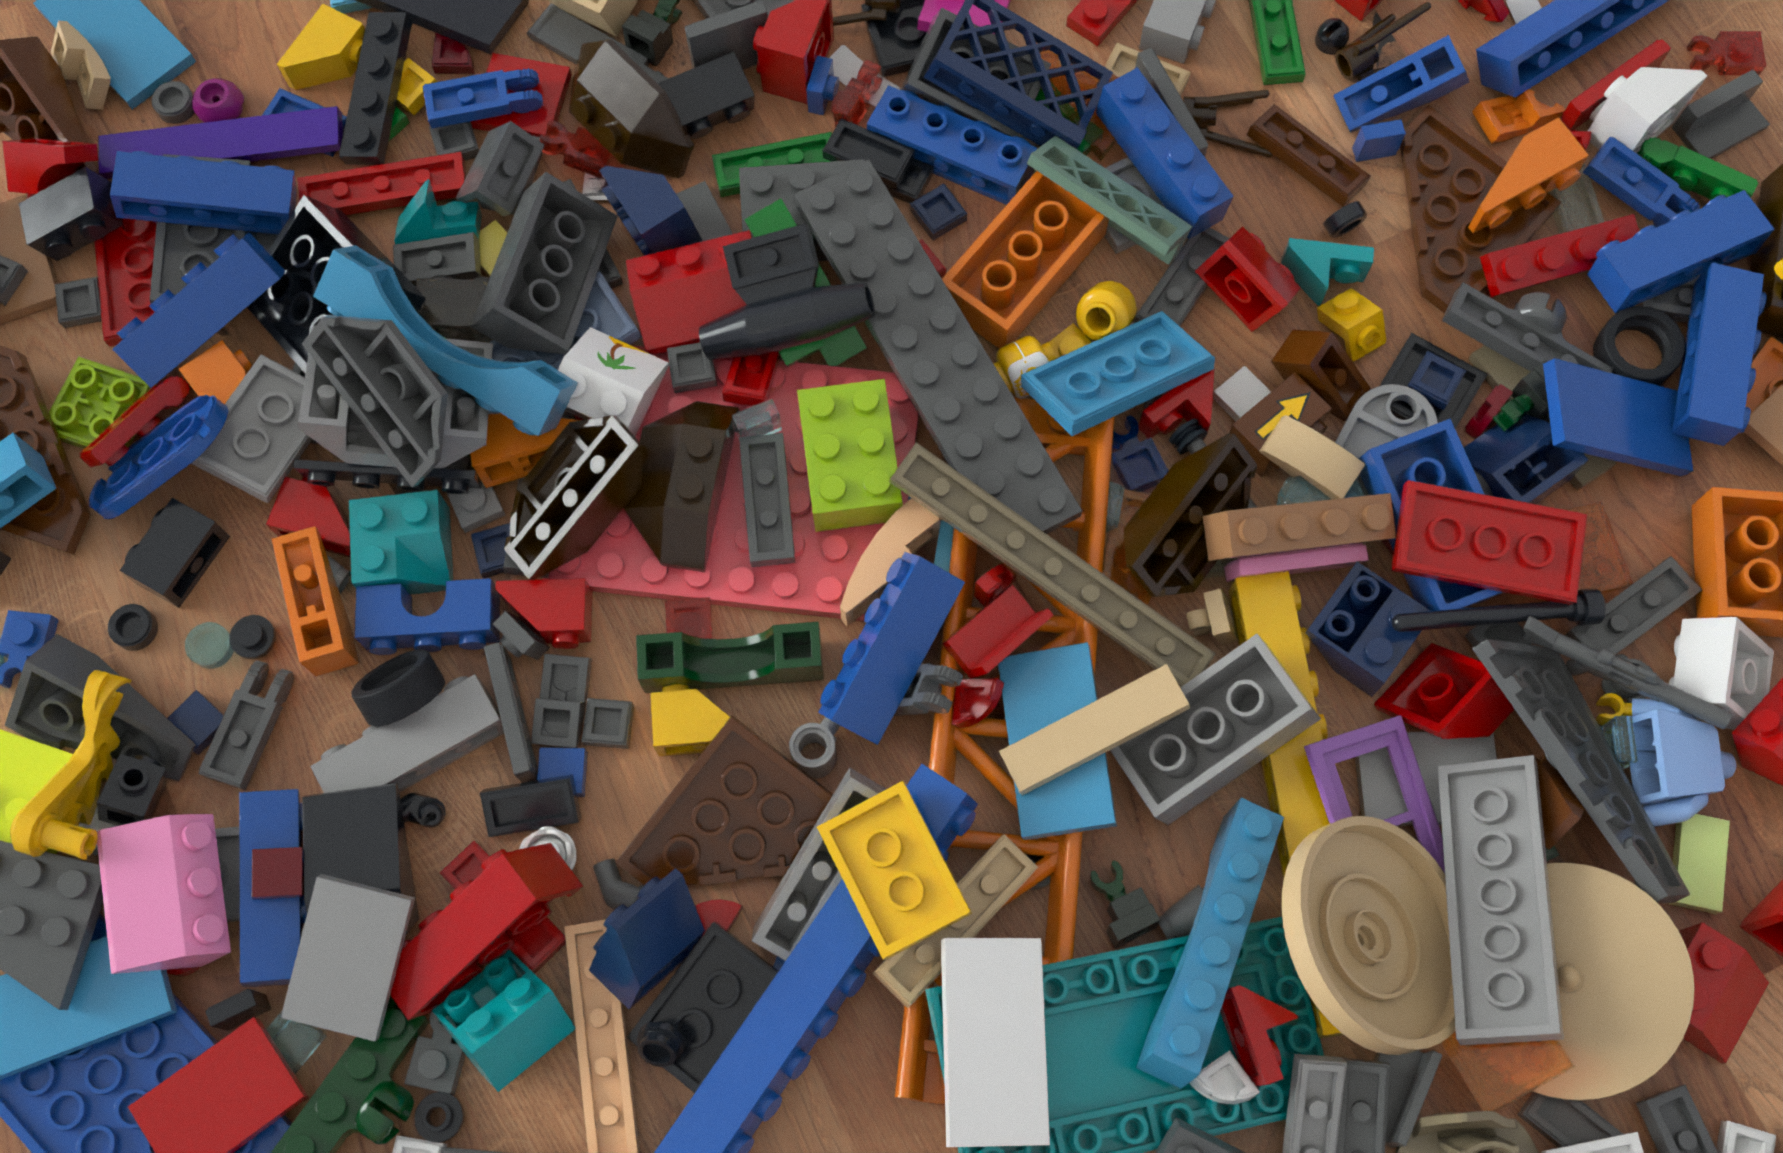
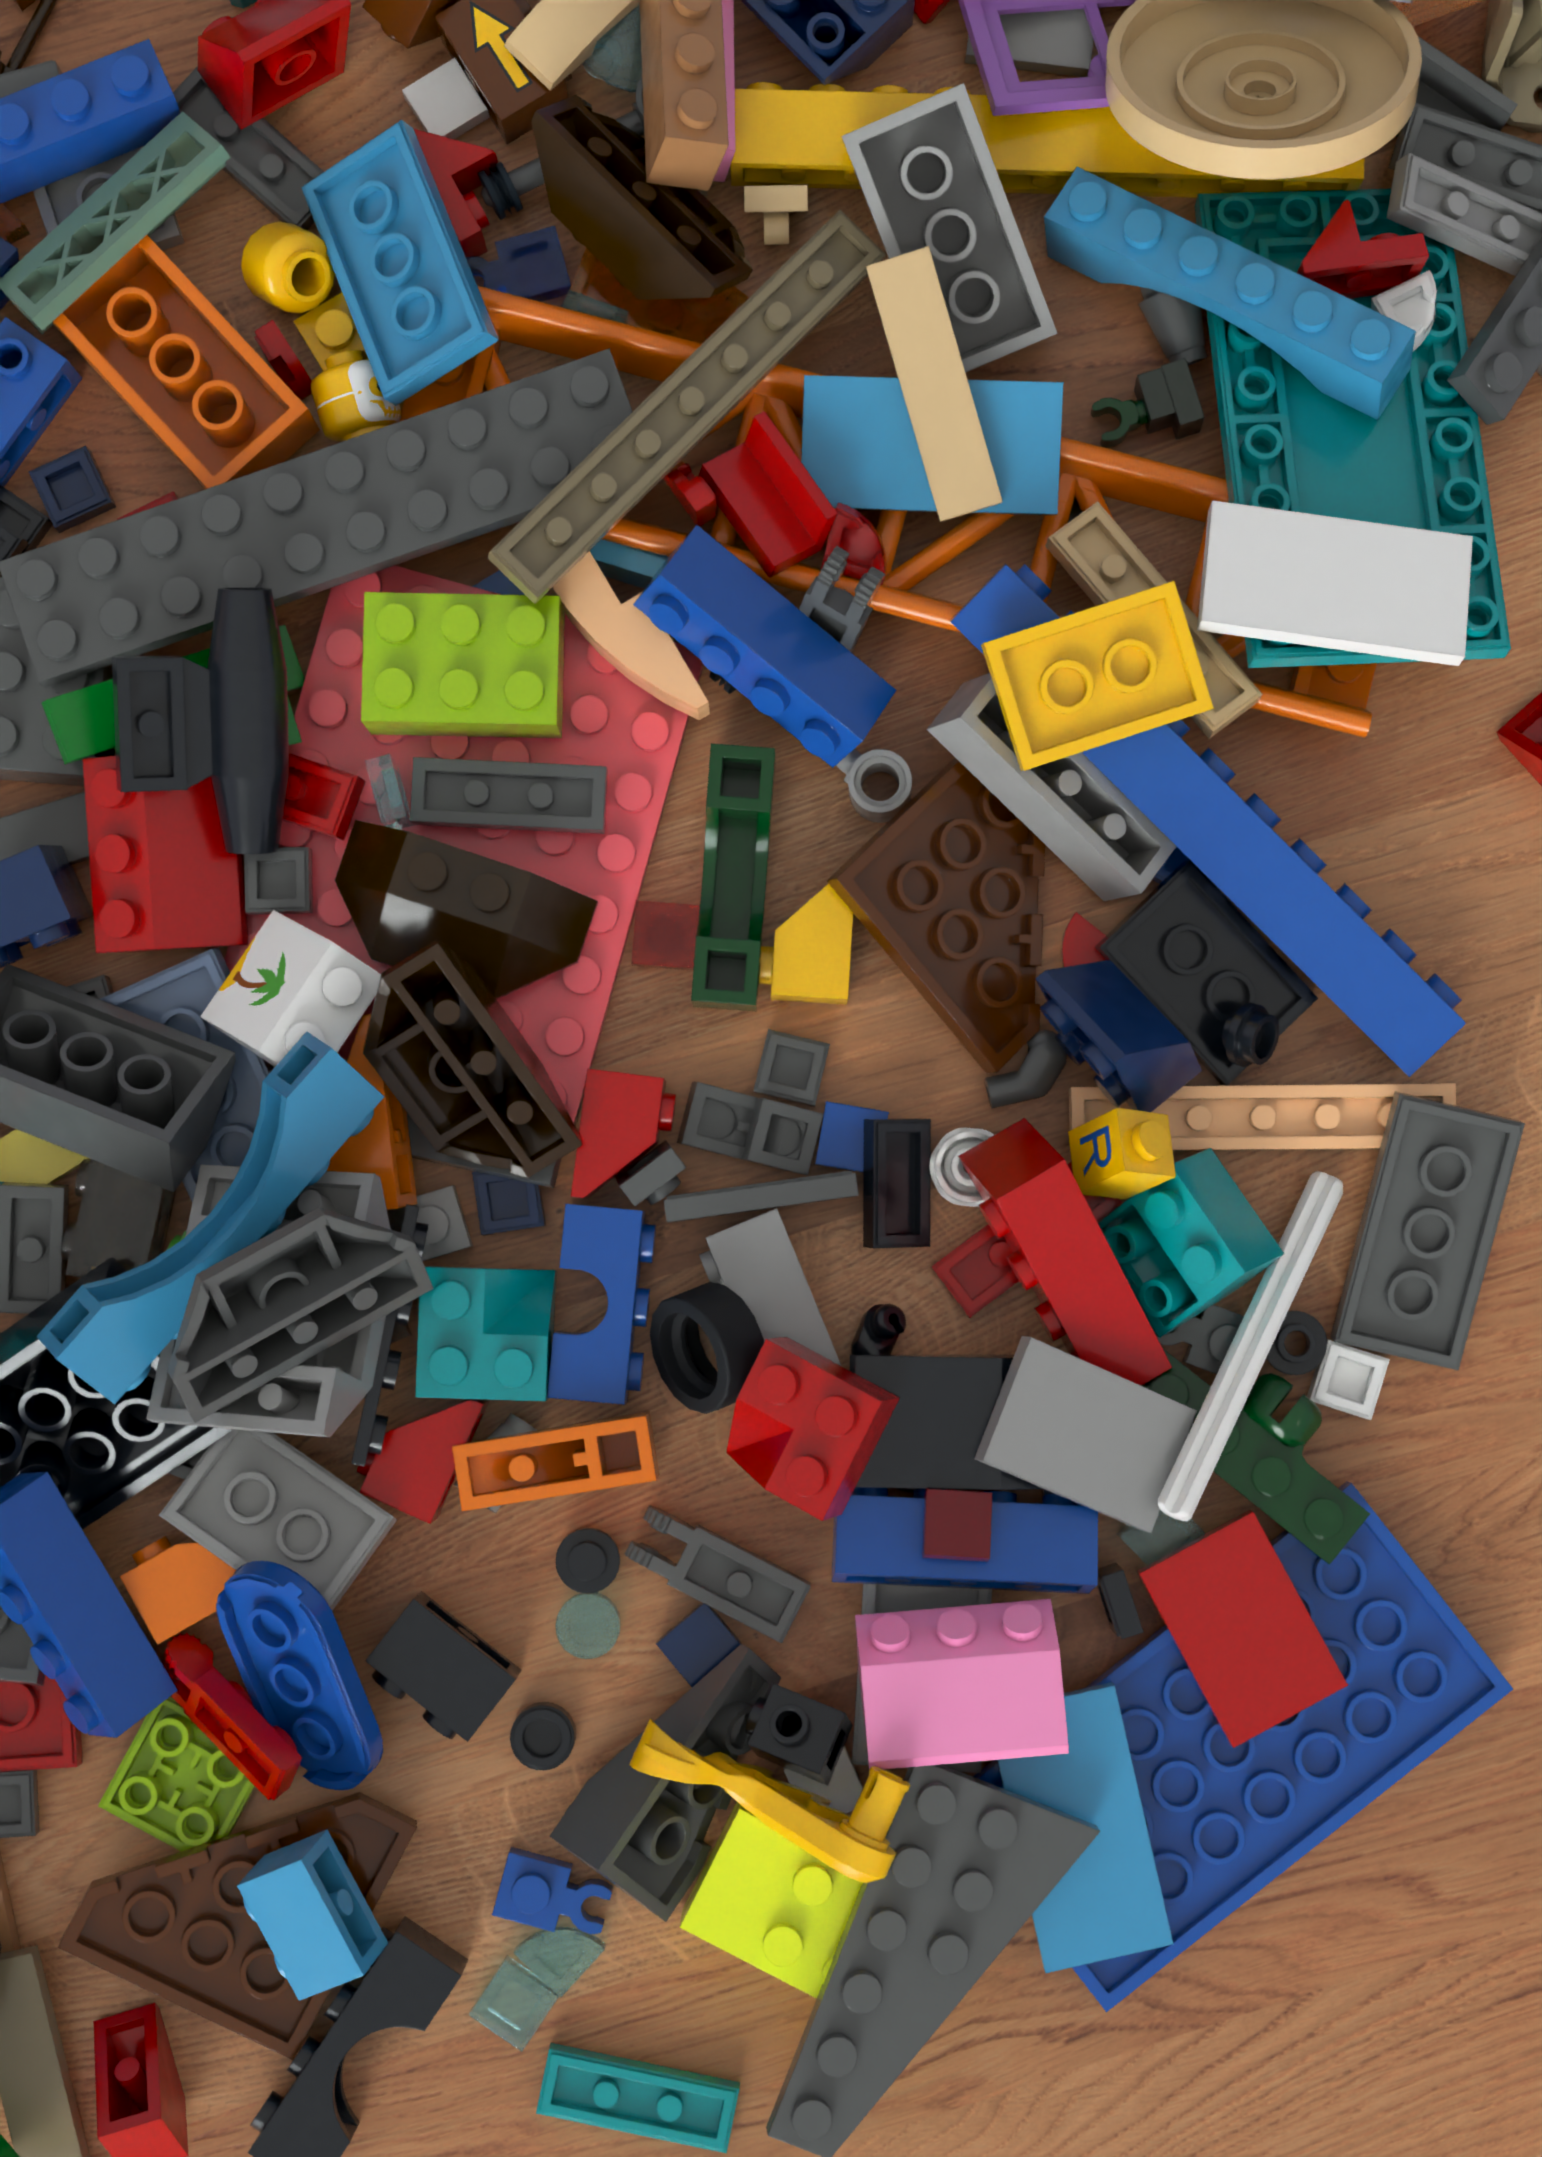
camera: 80 degrees left, 15 degrees up
none -> red tile [254,320,312,401]
none -> red slope [726,1337,900,1521]
none -> yellow brick [1068,1108,1176,1199]
none -> white axle [1158,1171,1343,1522]

